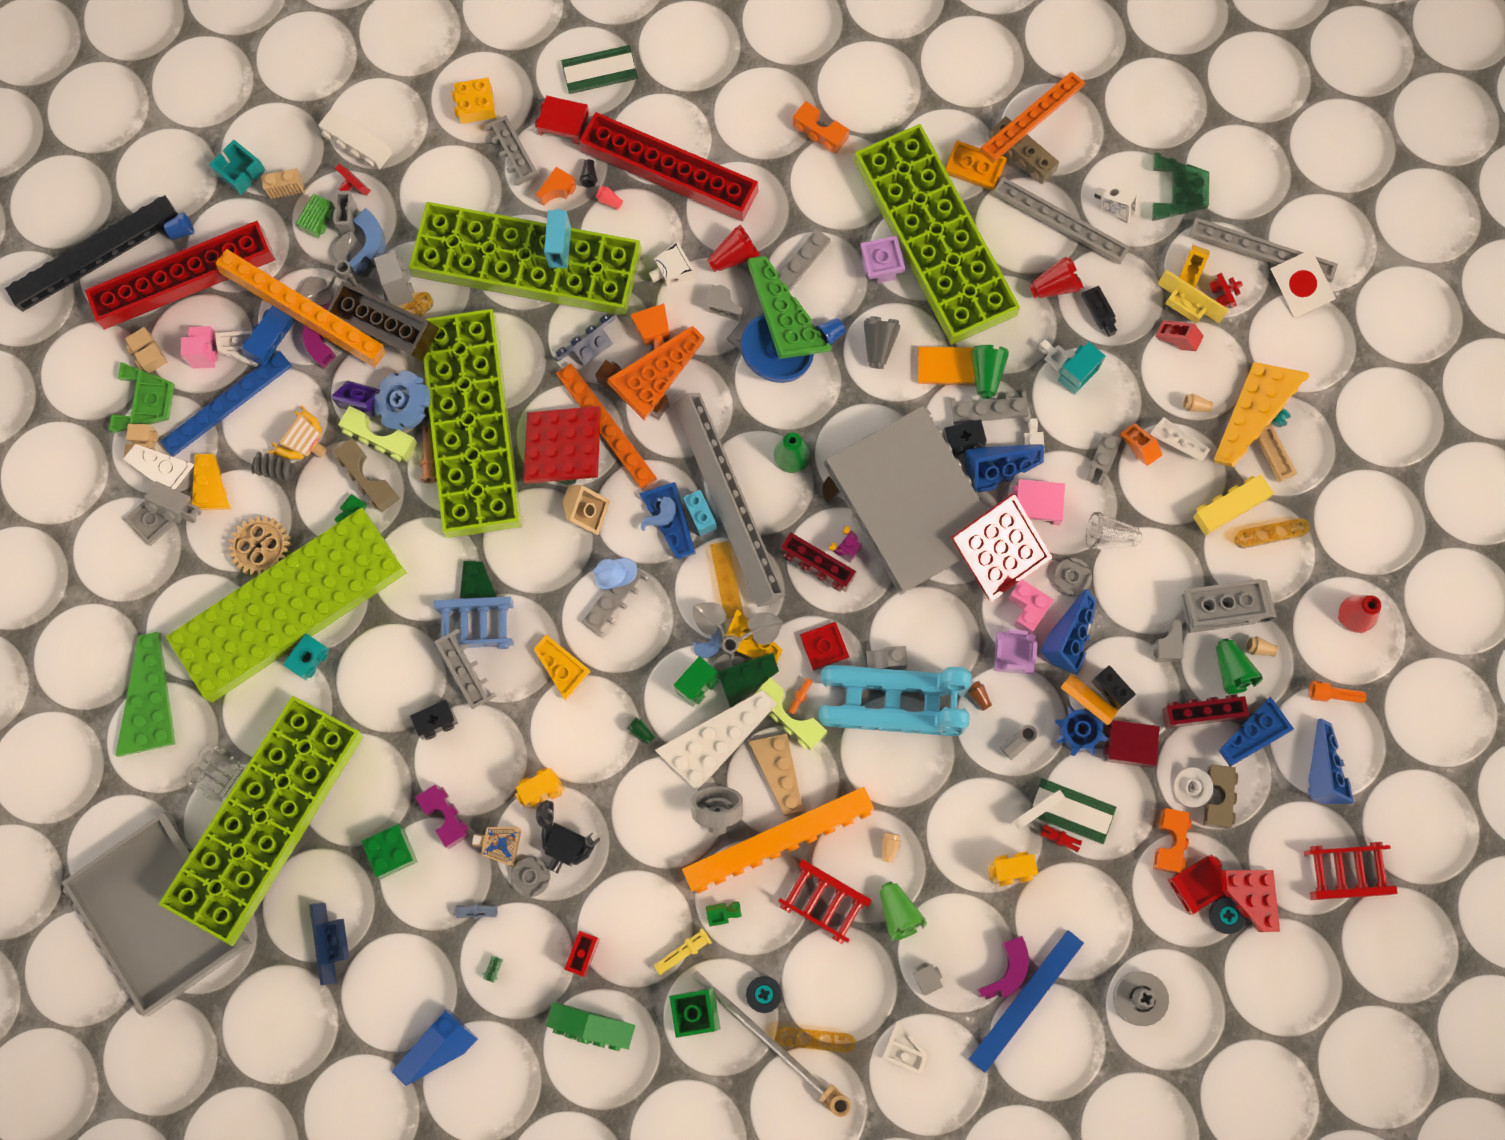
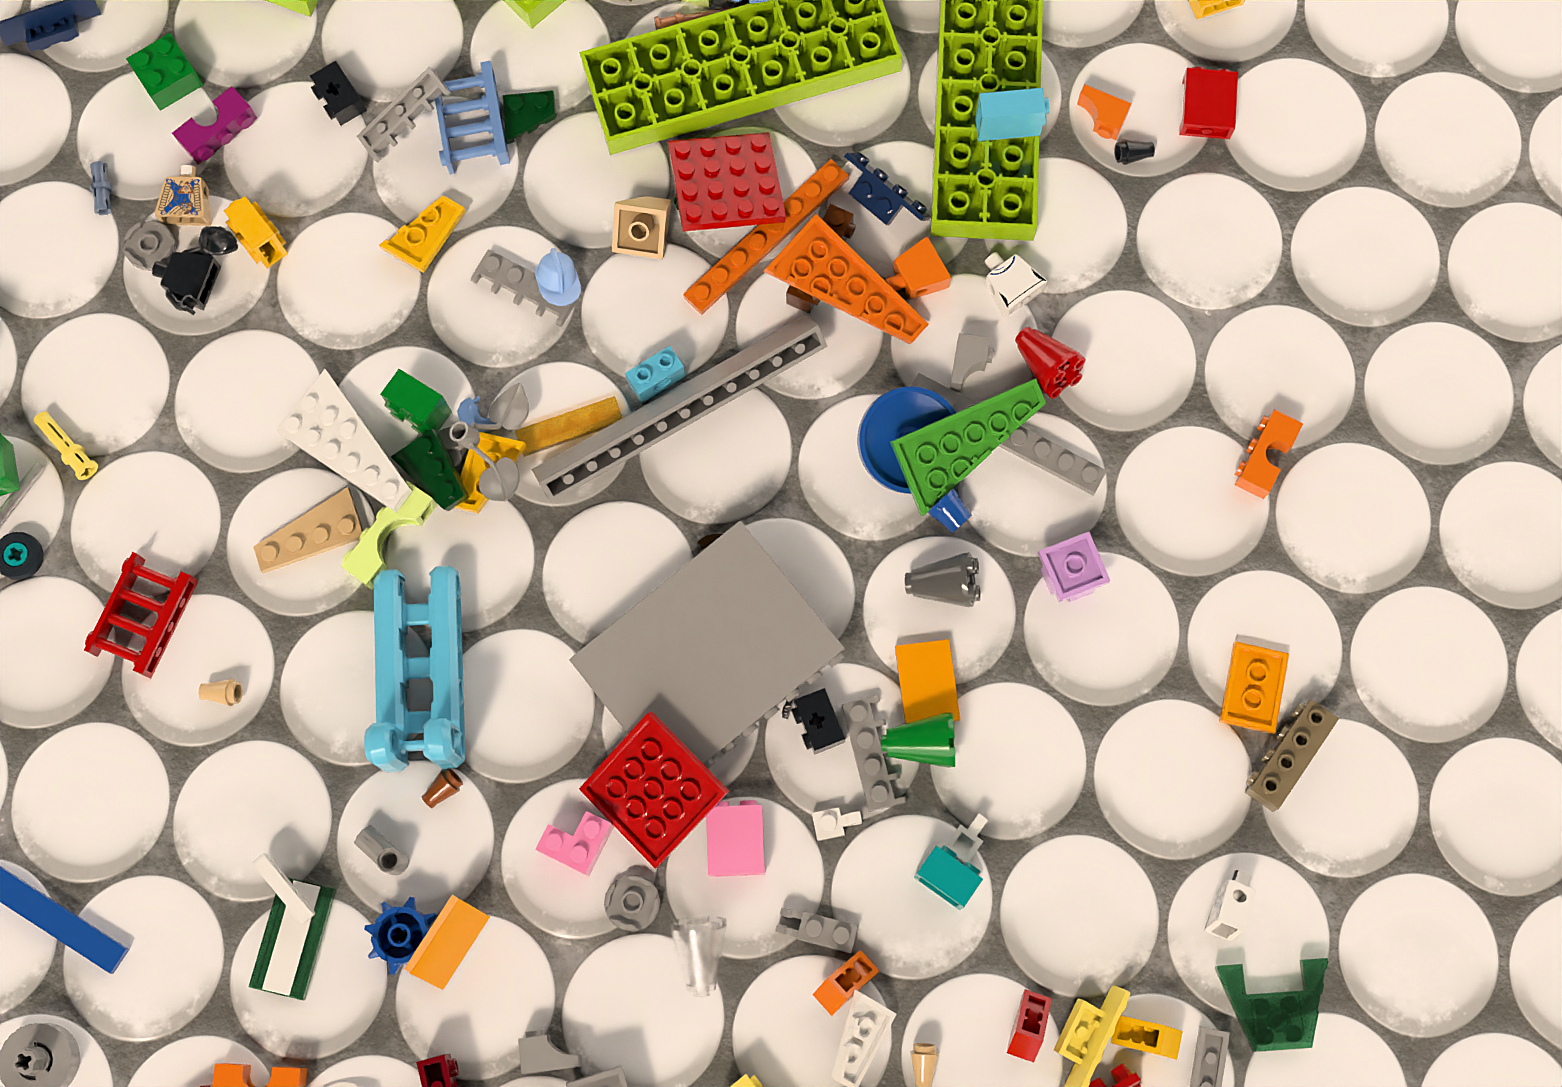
camera: 80 degrees right, 0 degrees up
clear green pin [483,955,503,983] -> none
light grey hinge [484,115,538,186] -> none
tile [561,45,638,94] -> none
red brick [564,931,601,977] -> none
red brick [579,112,759,221] -> none
coral cone [595,185,623,210] -> none
dark green cone [626,717,656,745] -> none
blue wing [639,482,696,560] -> none
medium blue piece [641,497,676,531] -> none
light orange brick [682,787,874,894] -> none
light grey piece [691,786,743,835] -> none
green plate [705,901,742,927] -> none
green cone [774,432,811,473] -> none
dark red brick [780,532,856,592] -> none
orange bar [787,678,813,715] -> none
red tile [800,621,849,671] -> none
magenta piece [829,526,862,562] -> none
lime brick [854,124,1020,346] -> none
light grey arch [866,646,908,670] -> none
bright green cone [879,882,927,941] -> none
light grey brick [913,963,943,996] -> none
blue wedge [965,444,1044,493] -> none
magenta arch [977,936,1029,1000] -> none
orange plate [979,72,1085,163] -> none
yellow brick [987,851,1038,887] -> none
light grey plate [993,177,1130,264] -> none
lavender panel [994,629,1037,674] -> none
red cone [1029,257,1084,299] -> none
blue wedge [1040,589,1097,675] -> none
red pin [1040,824,1082,852] -> none
black hinge [1081,286,1117,337] -> none
black brick [1091,665,1136,710] -> none
dark red brick [1103,720,1160,768] -> none

